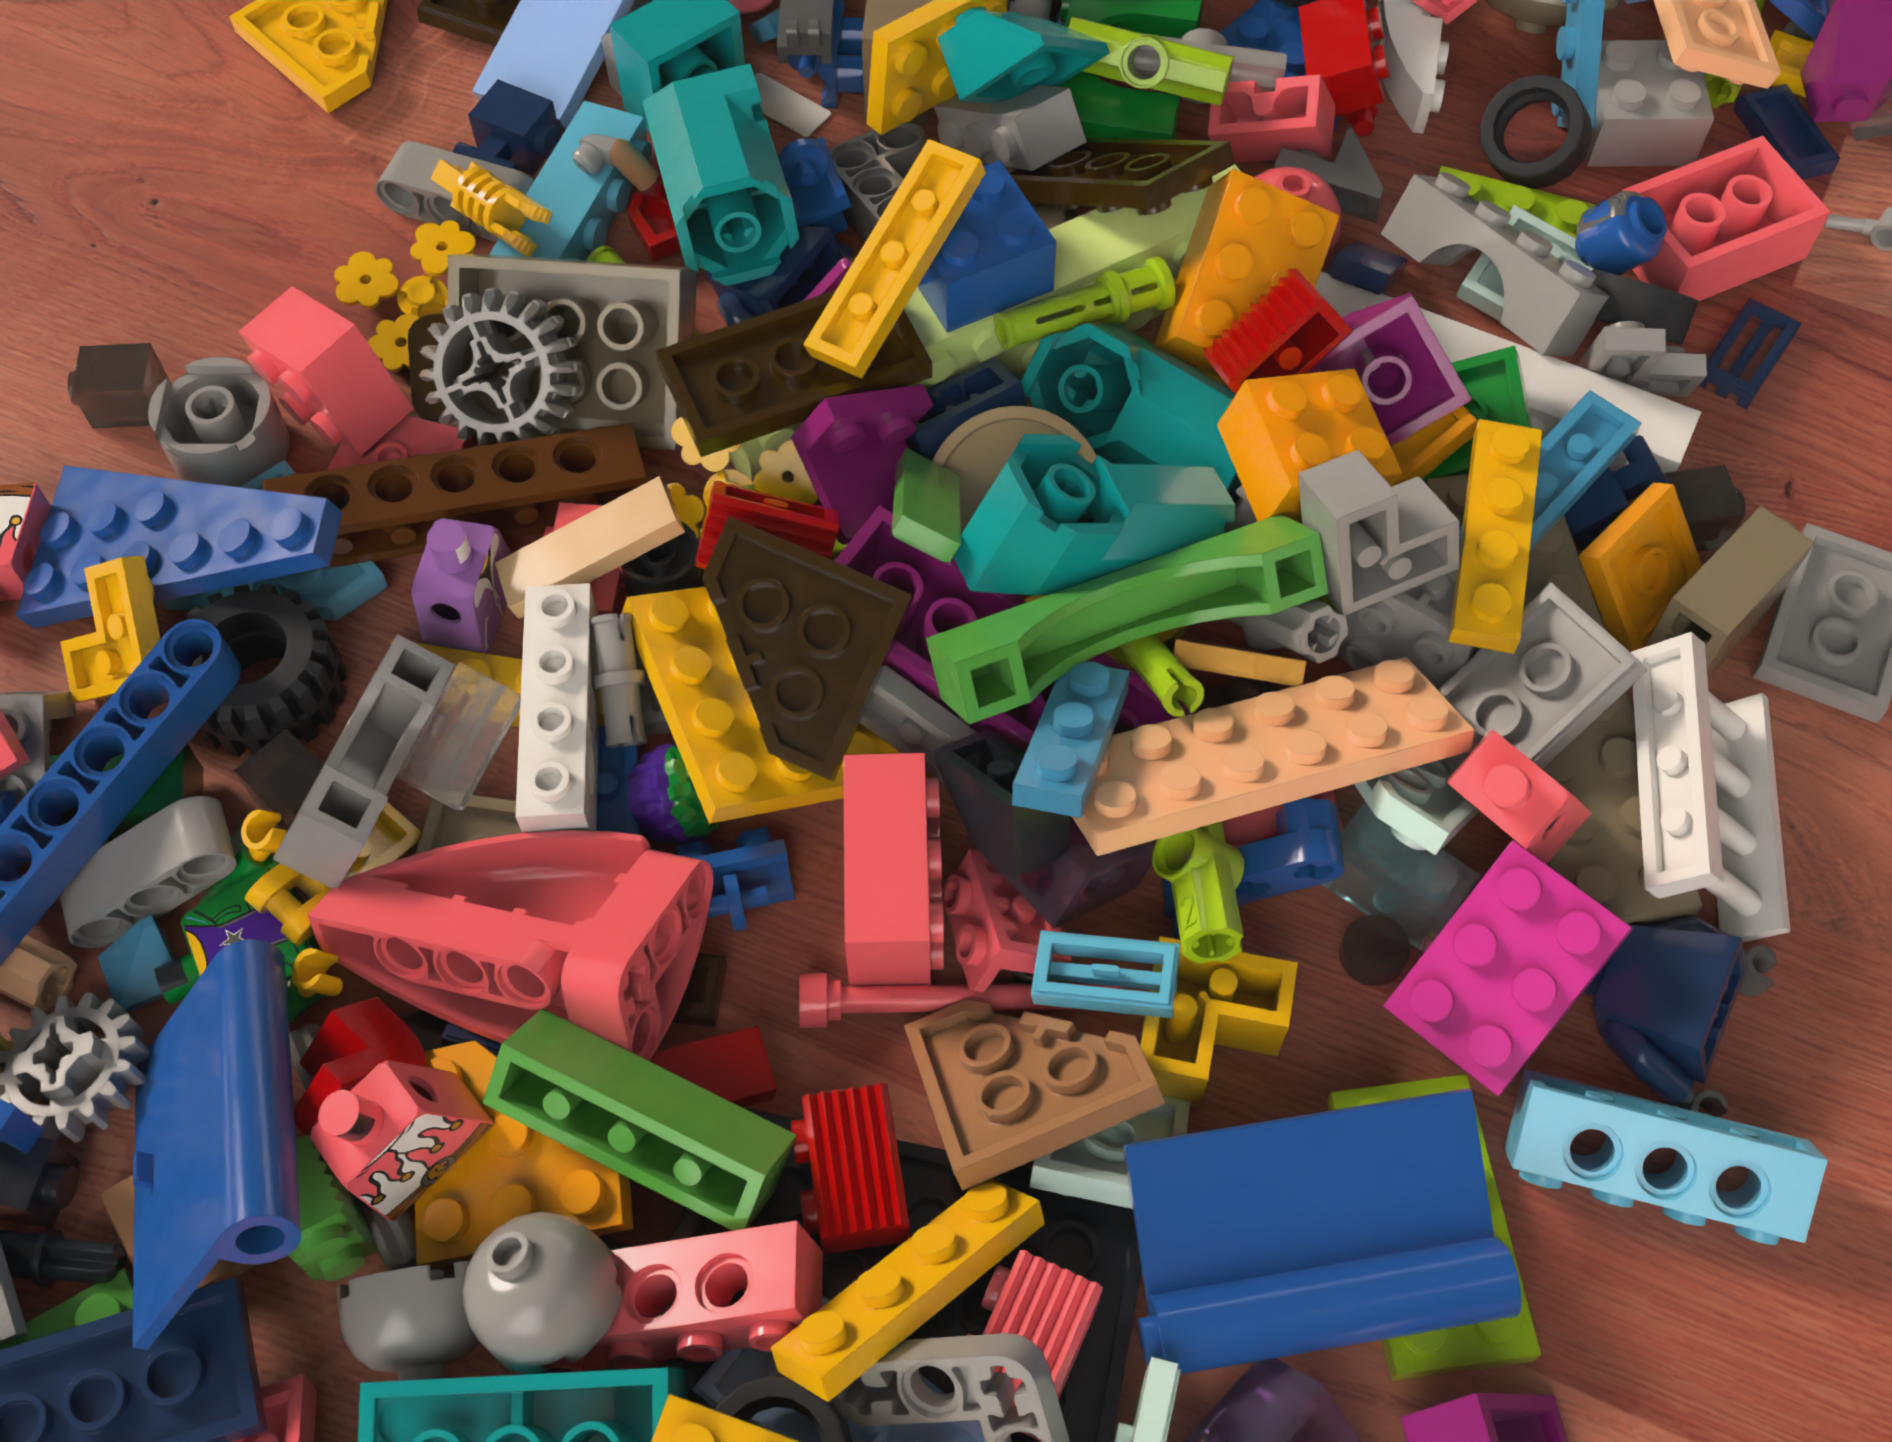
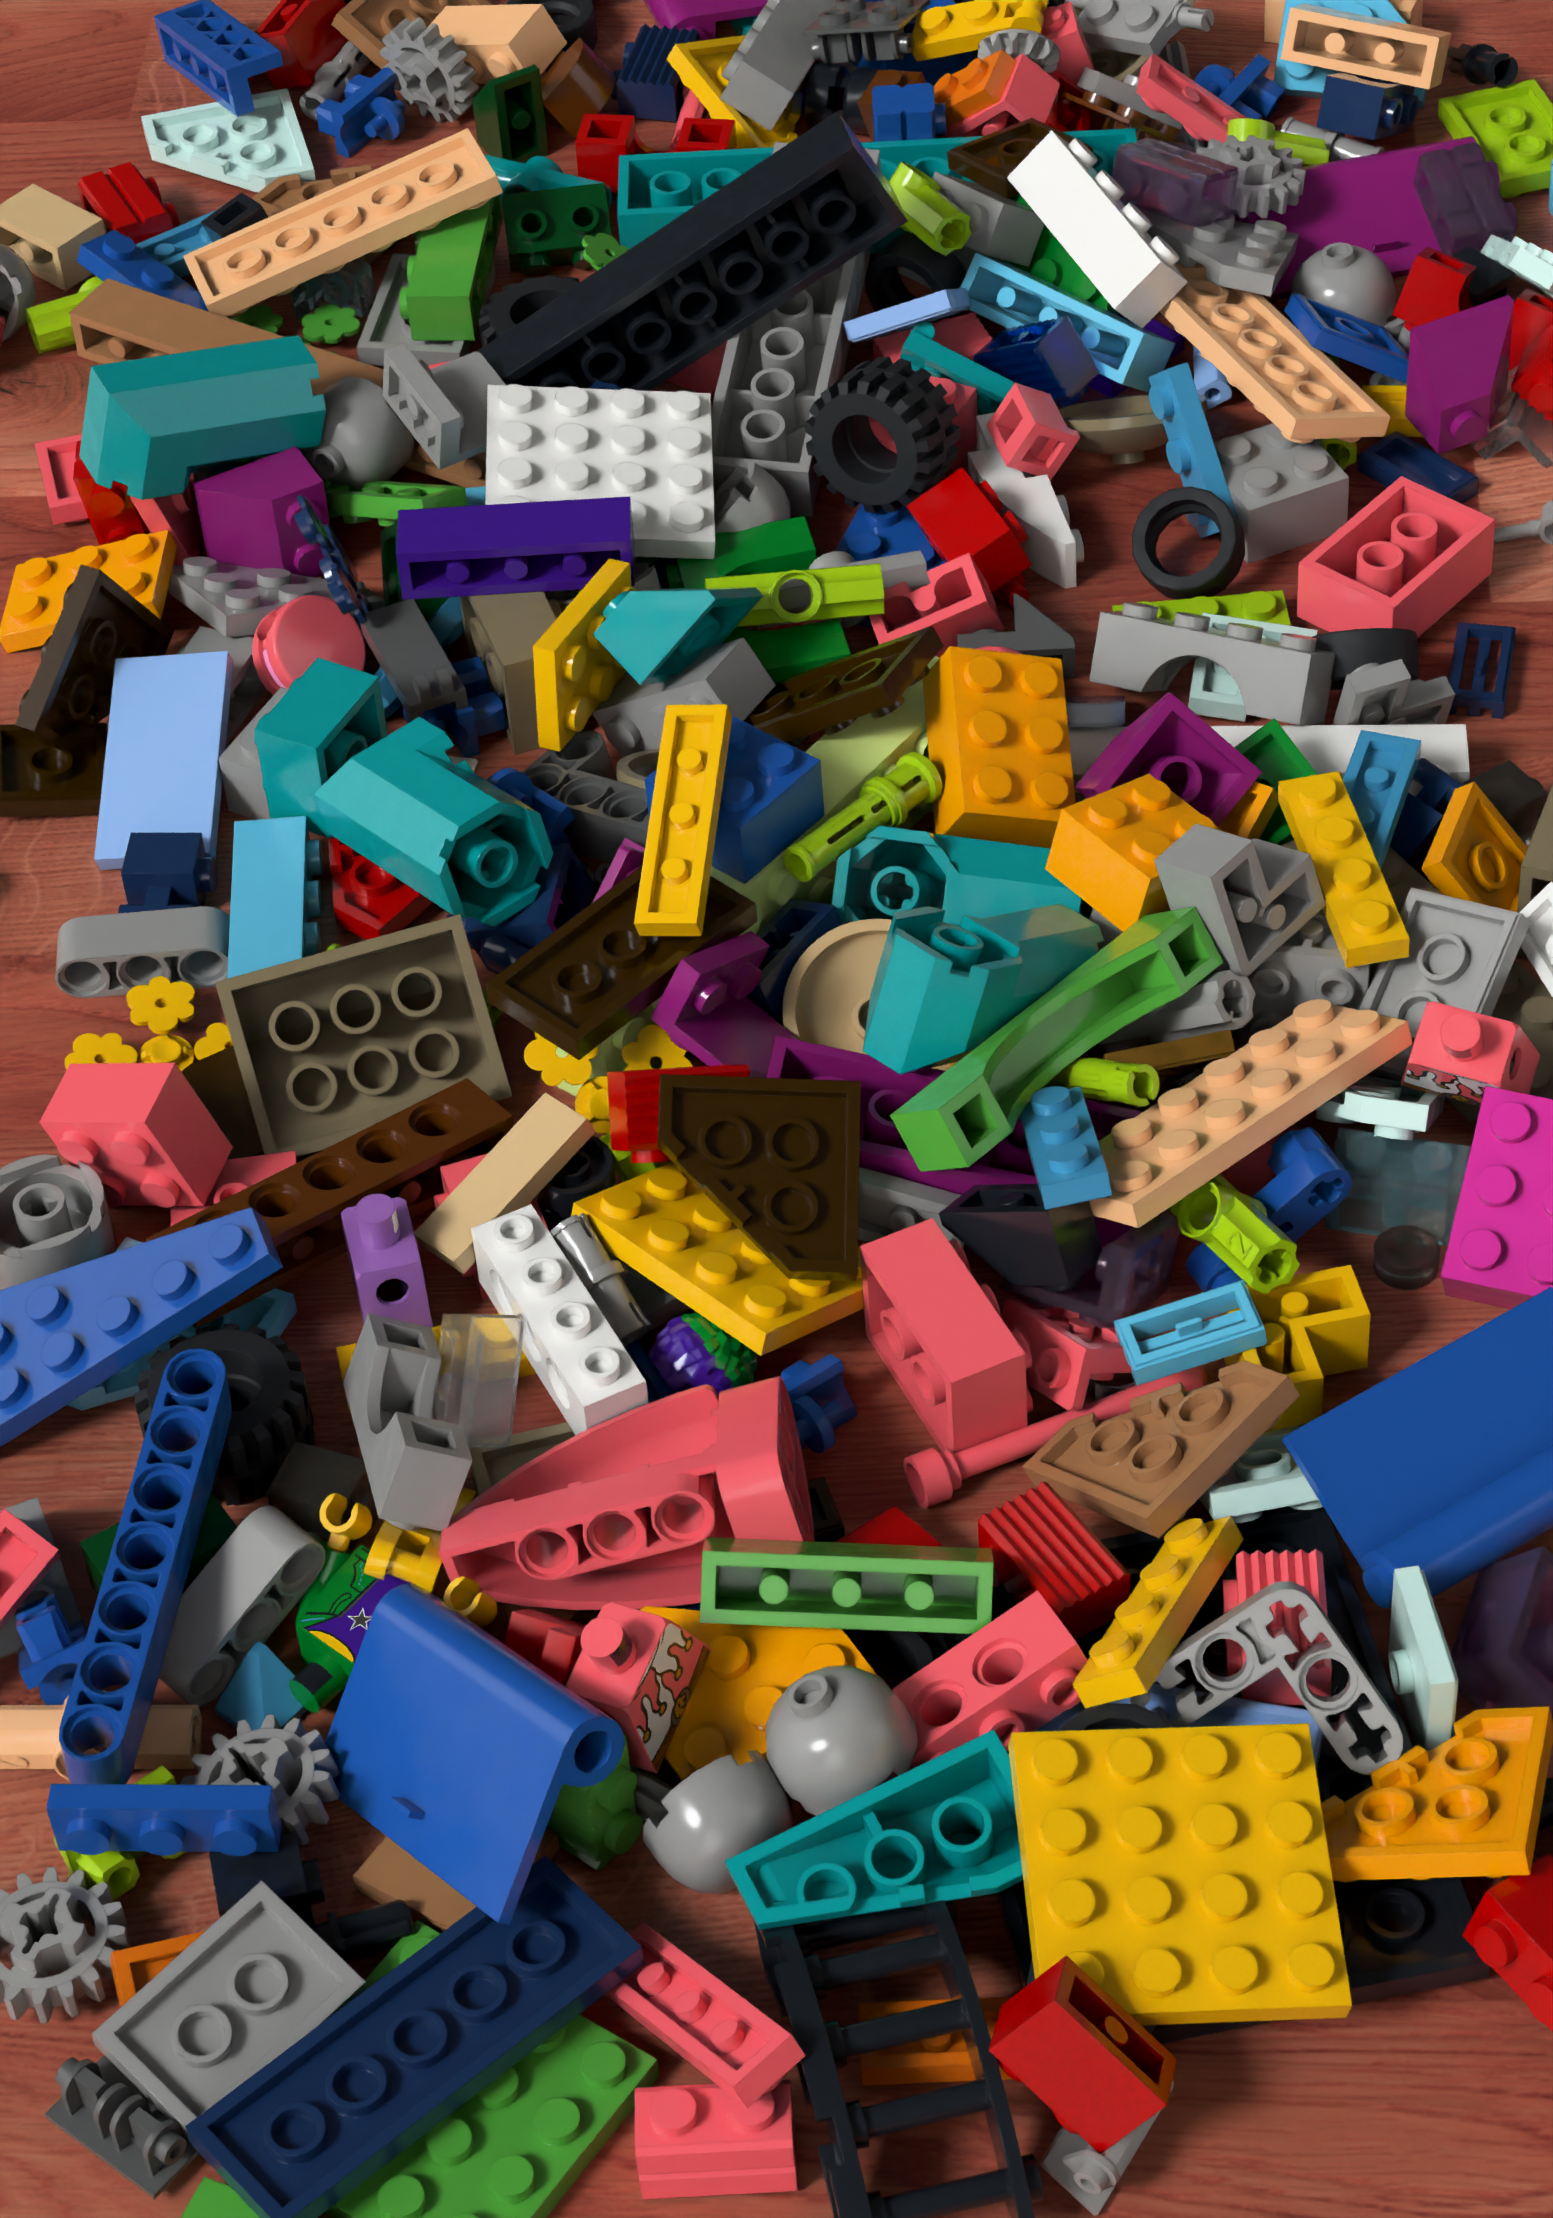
camera: 20 degrees left, 15 degrees down
yellow plate [60,556,161,704] -> none
light grey gear [419,288,583,445] -> none
yellow hinge [431,159,553,257] -> none
arm [573,133,659,191] -> none
bright green tile [891,448,961,563] -> none
red brick [1204,268,1353,394] -> none
blue head [1575,191,1667,275] -> none

